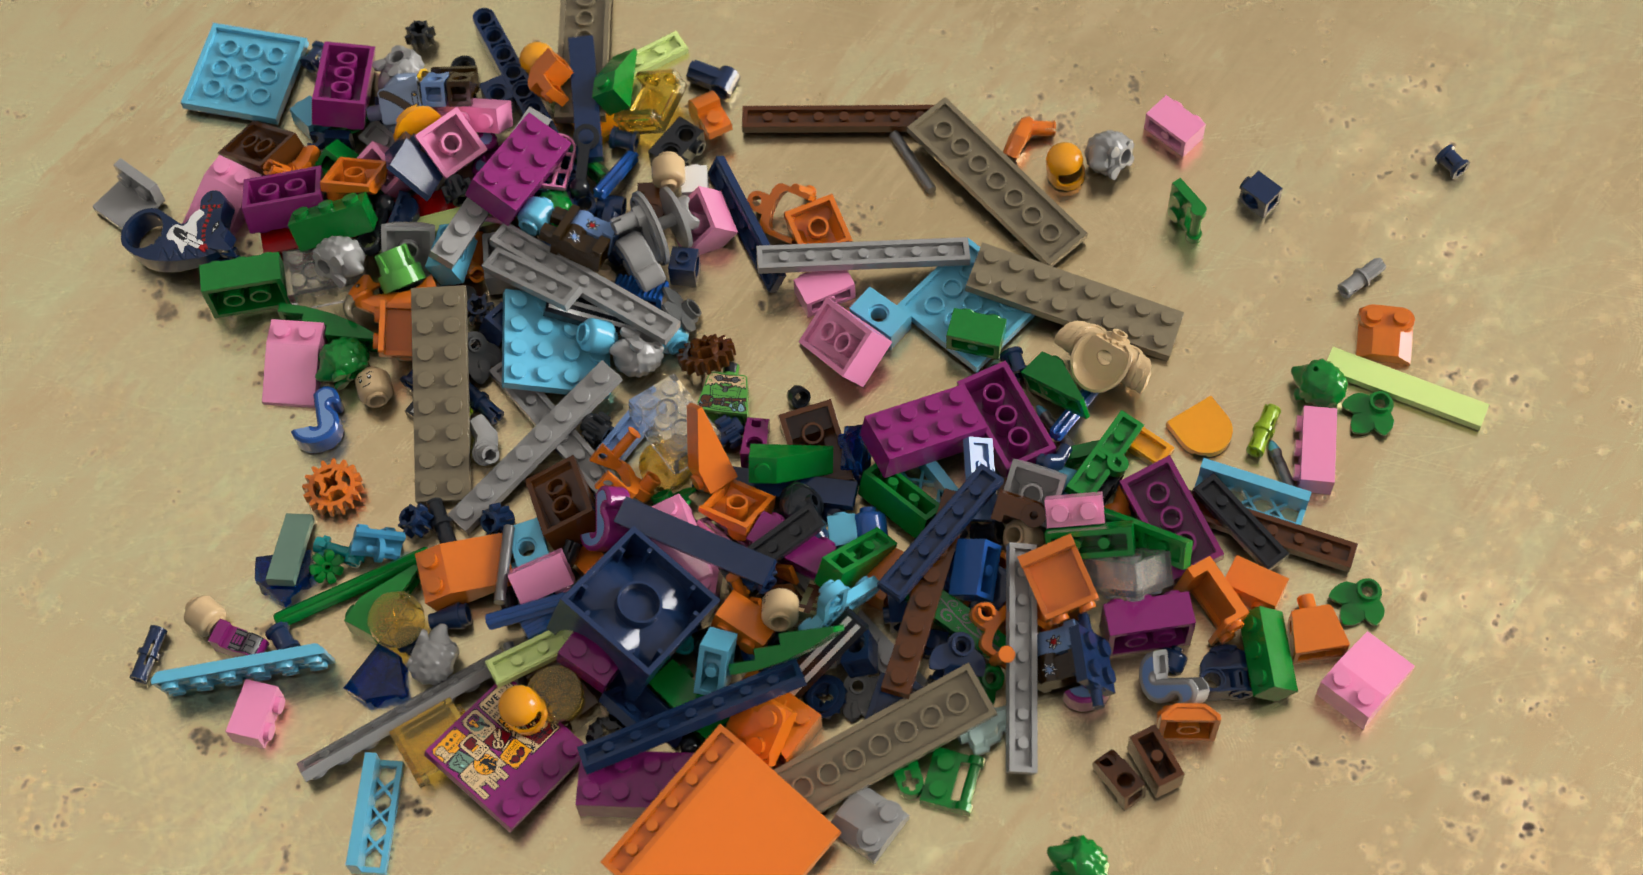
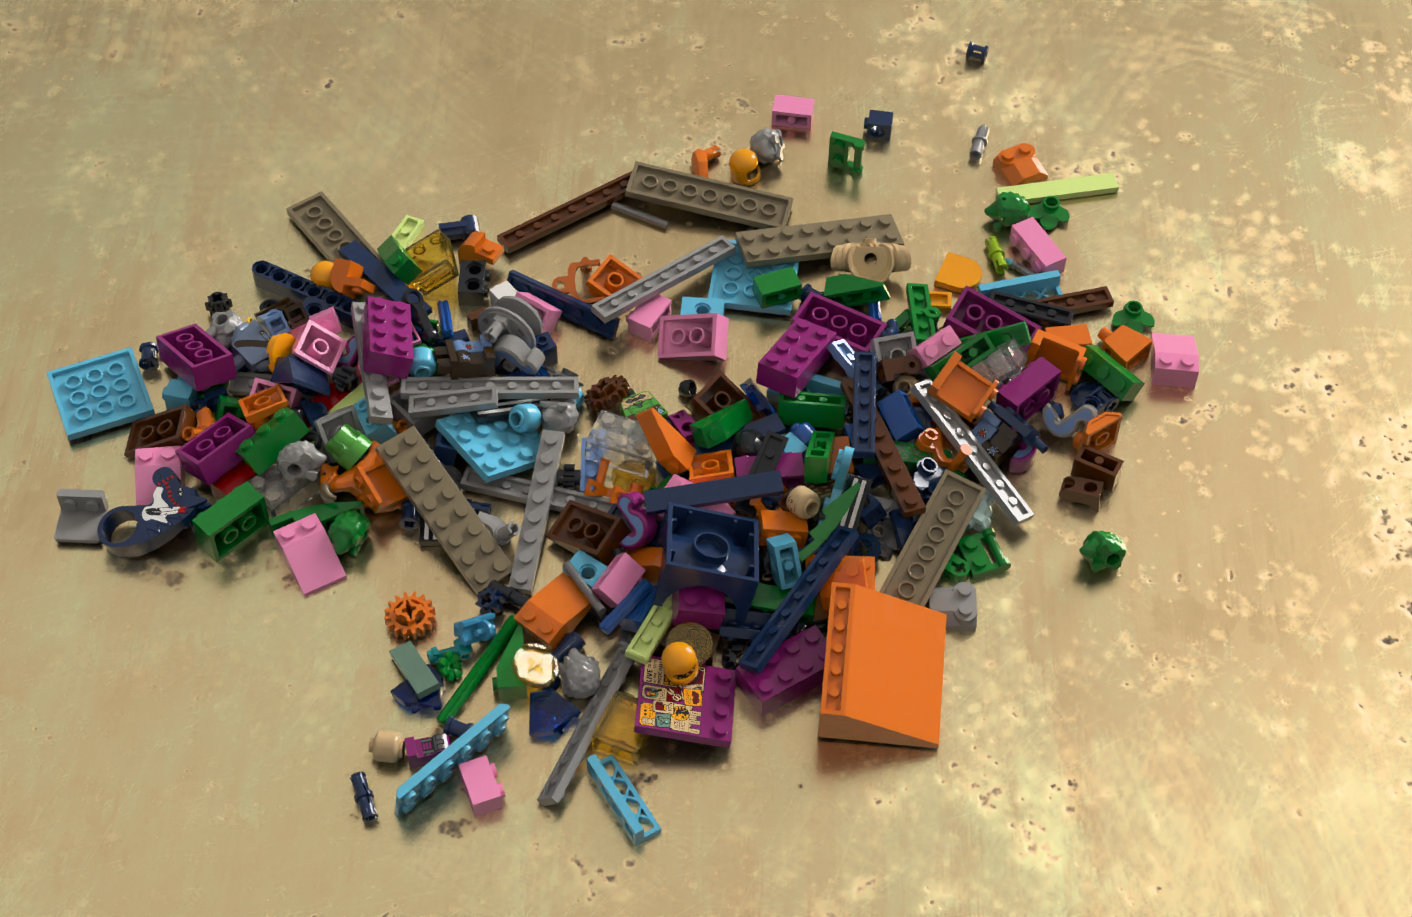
camera: 40 degrees left, 10 degrees down
blue animal [291,386,344,453] -> none
tan head [355,366,393,408] -> none
dark blue gear [481,502,515,535] -> none
dark blue bush [609,126,640,152] -> none
tan head [651,151,686,191] -> none

